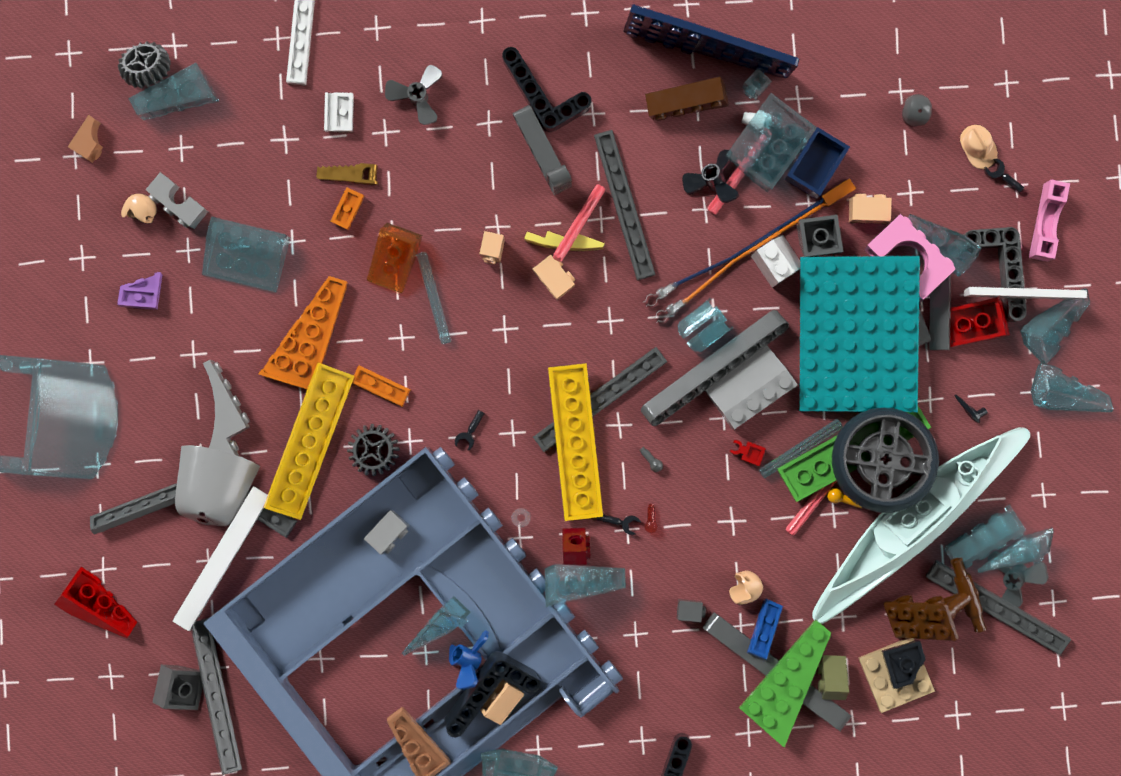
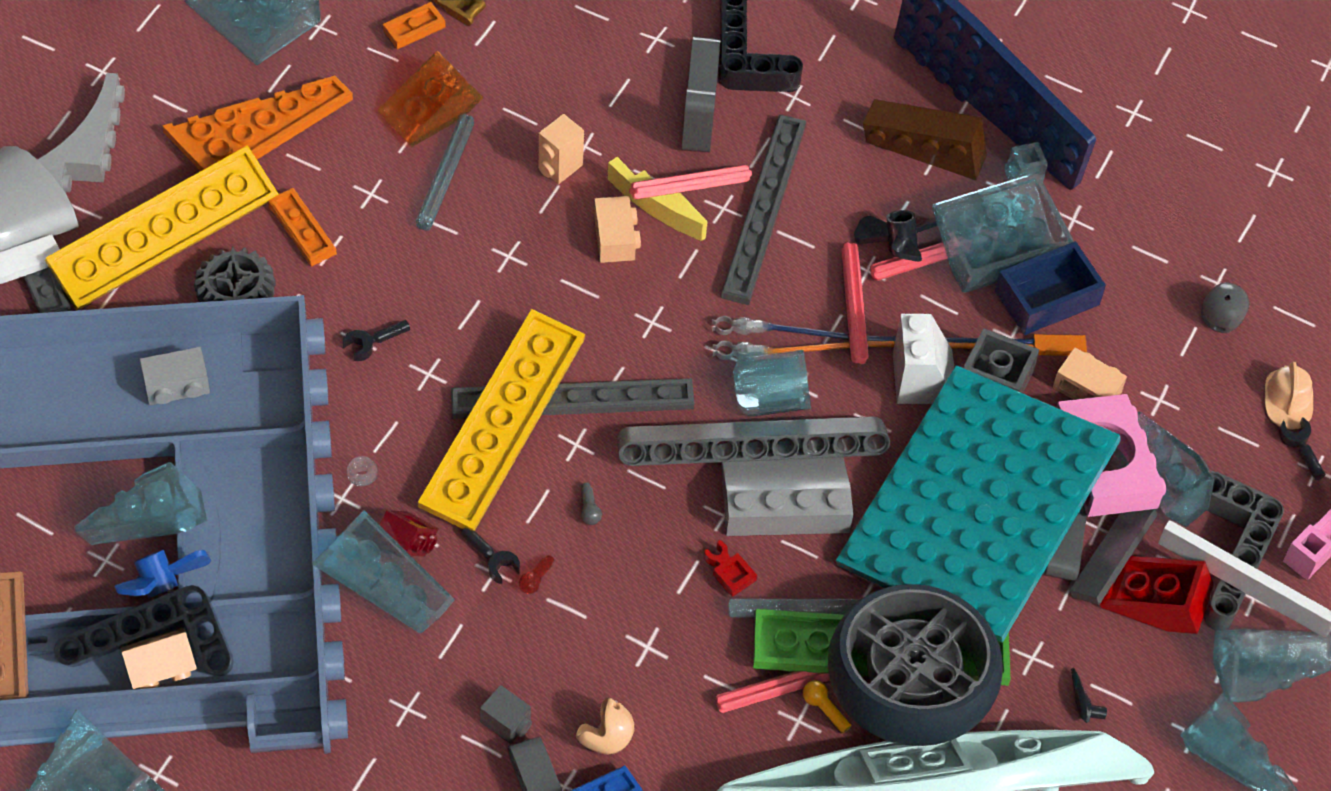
camera: 25 degrees right, 30 degrees down
none -> coral axle [841,242,869,365]

